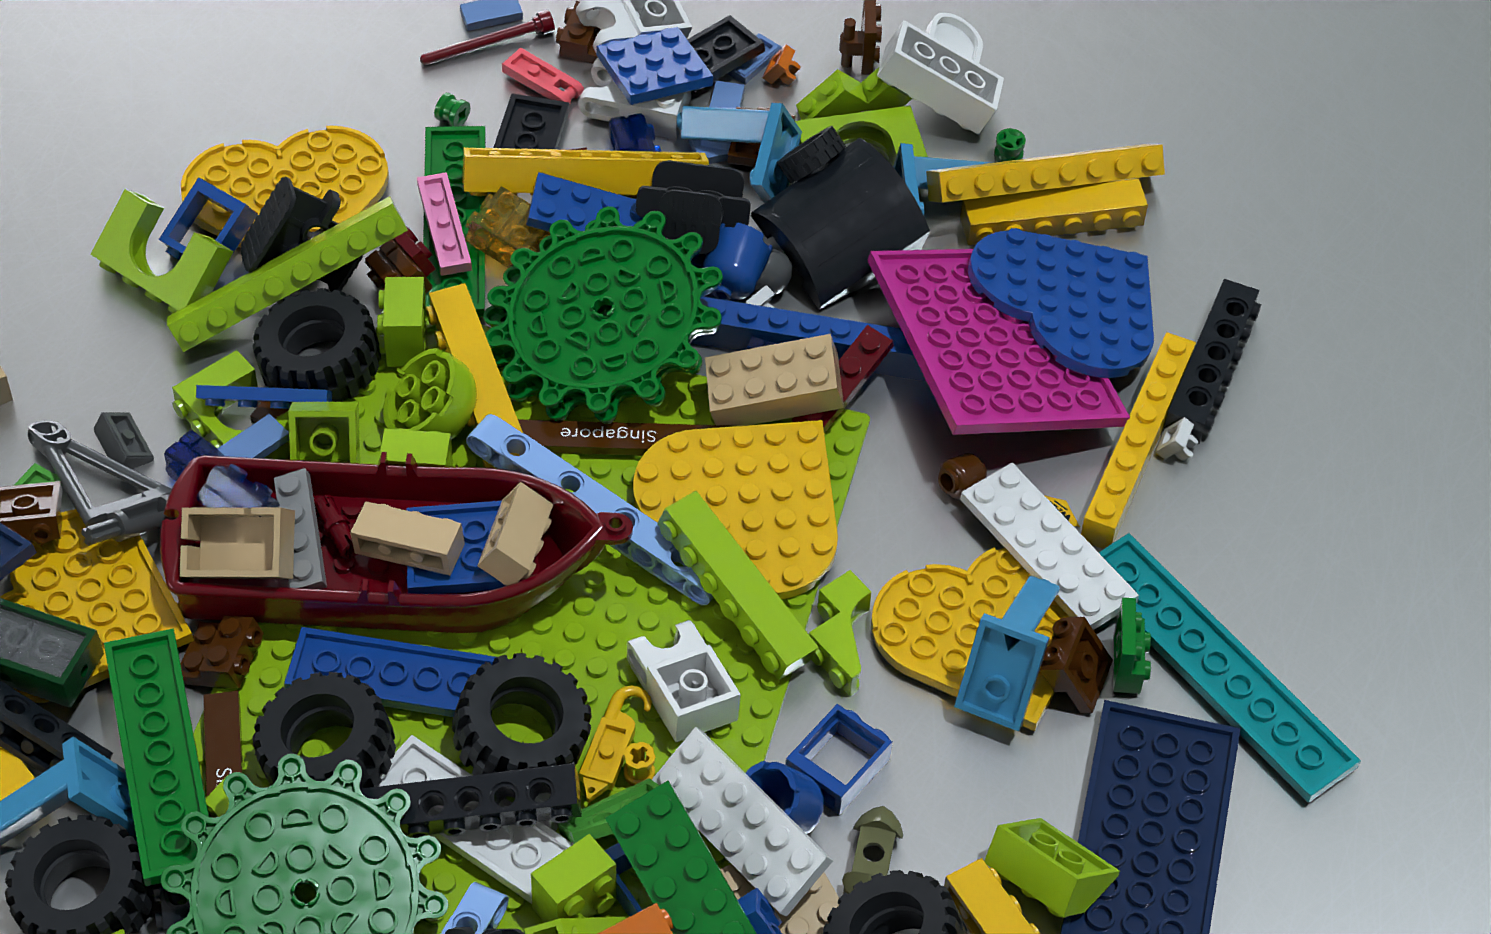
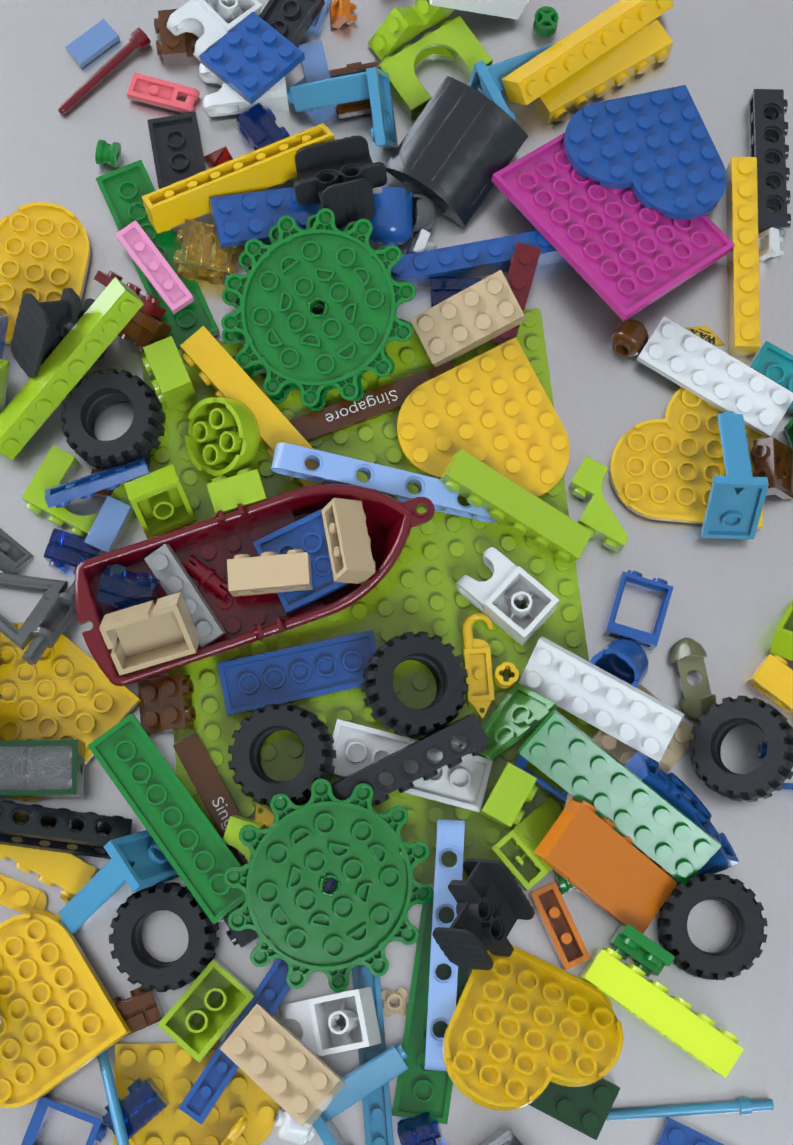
camera: 20 degrees left, 25 degrees up
black tyre [777,126,846,183] -> none

